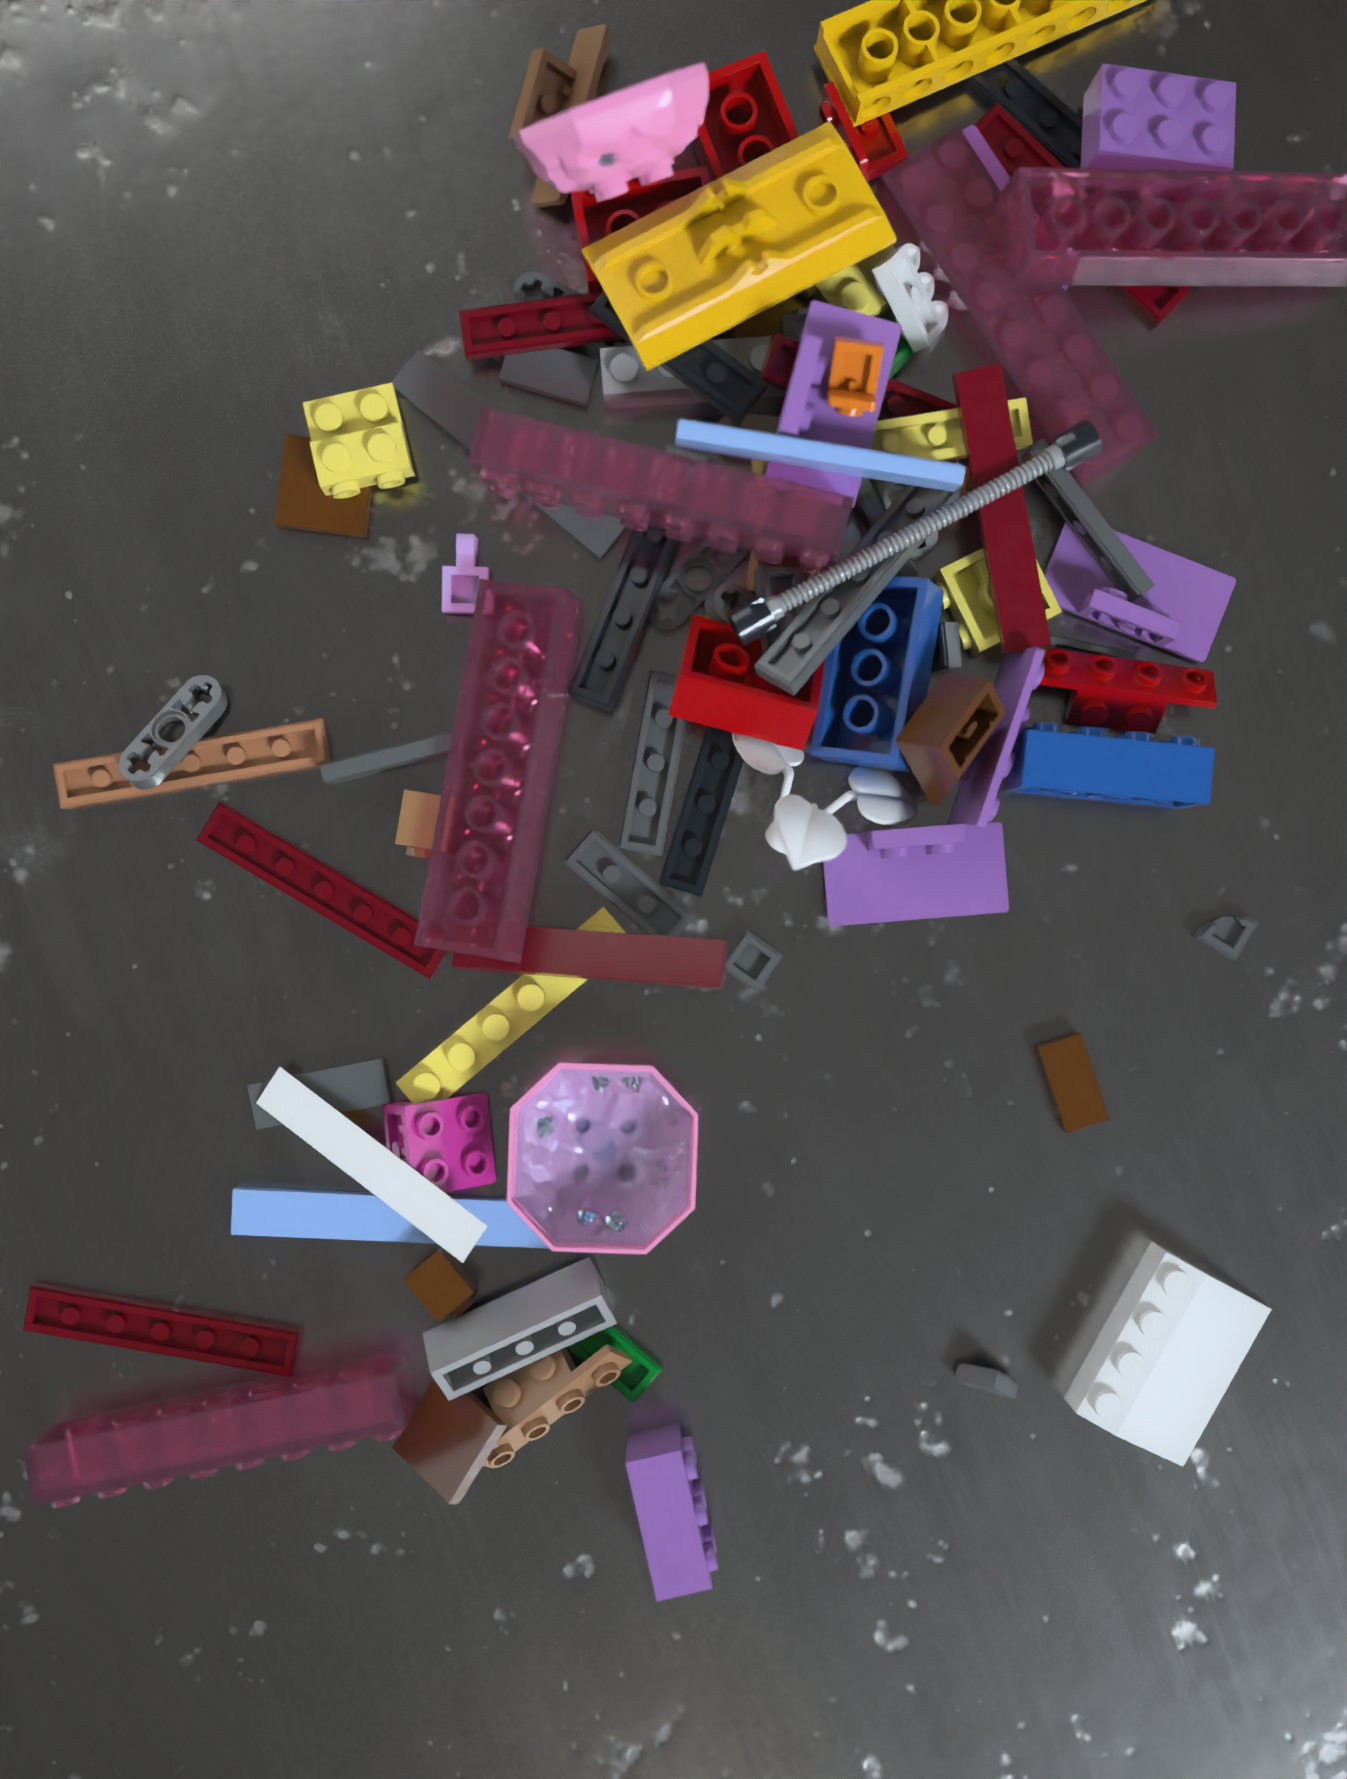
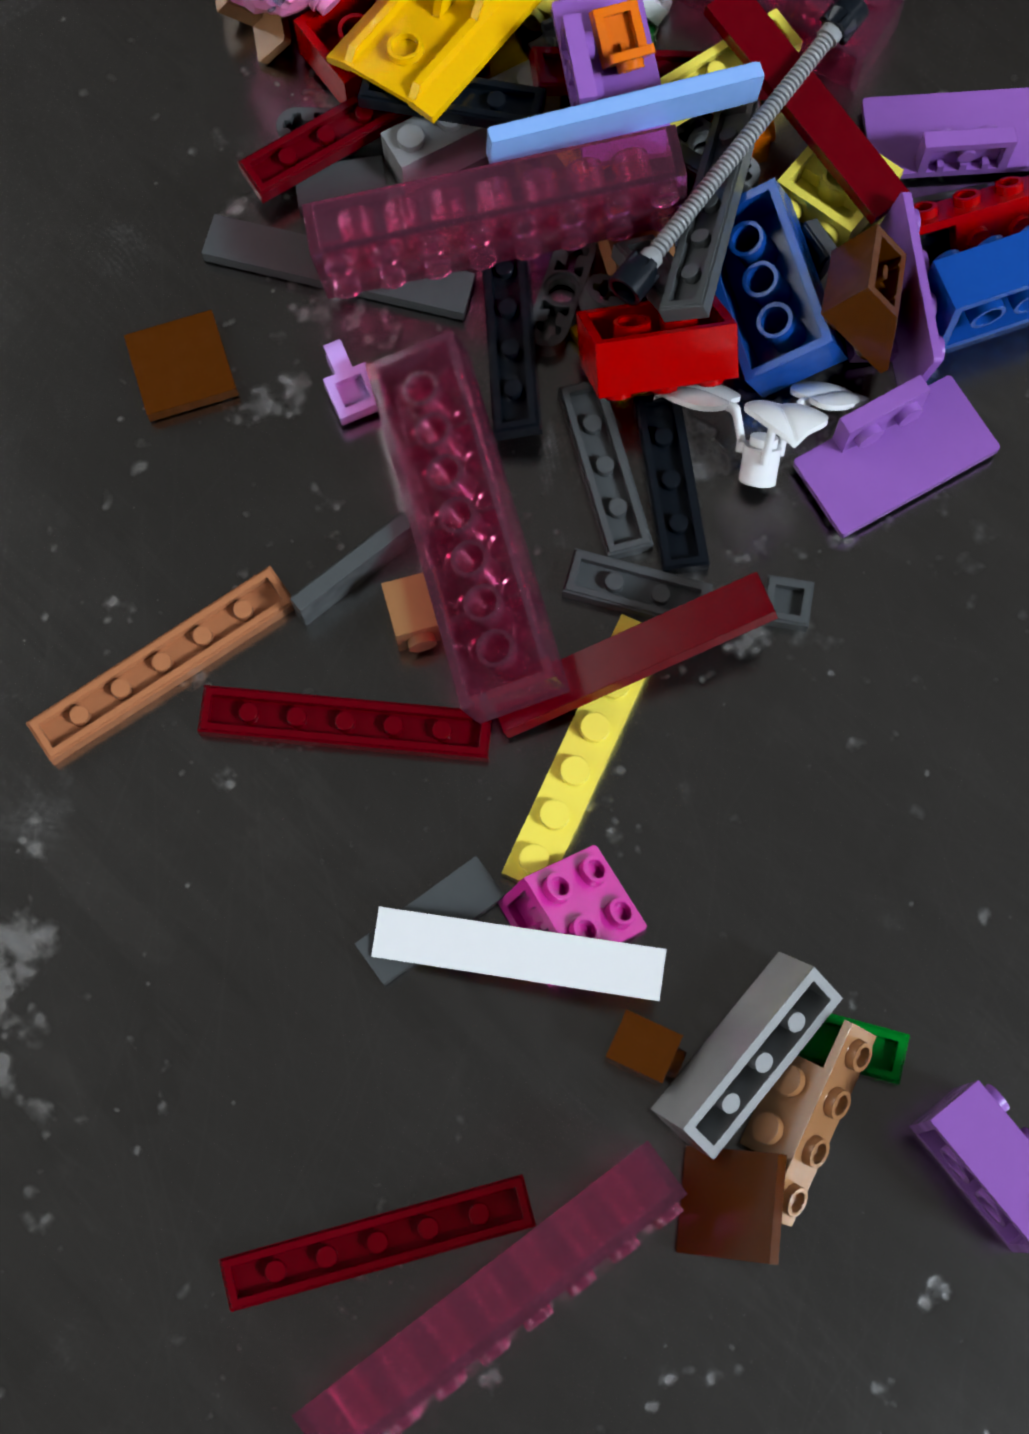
camera: 25 degrees left, 15 degrees down
dark grey beam [119,675,228,790] -> none
light blue tile [231,1187,596,1249] -> none
light yellow plate [302,382,415,499] -> none
clear light blue rock [507,1062,698,1254] -> none
dark grey tile [1020,437,1155,602] -> none

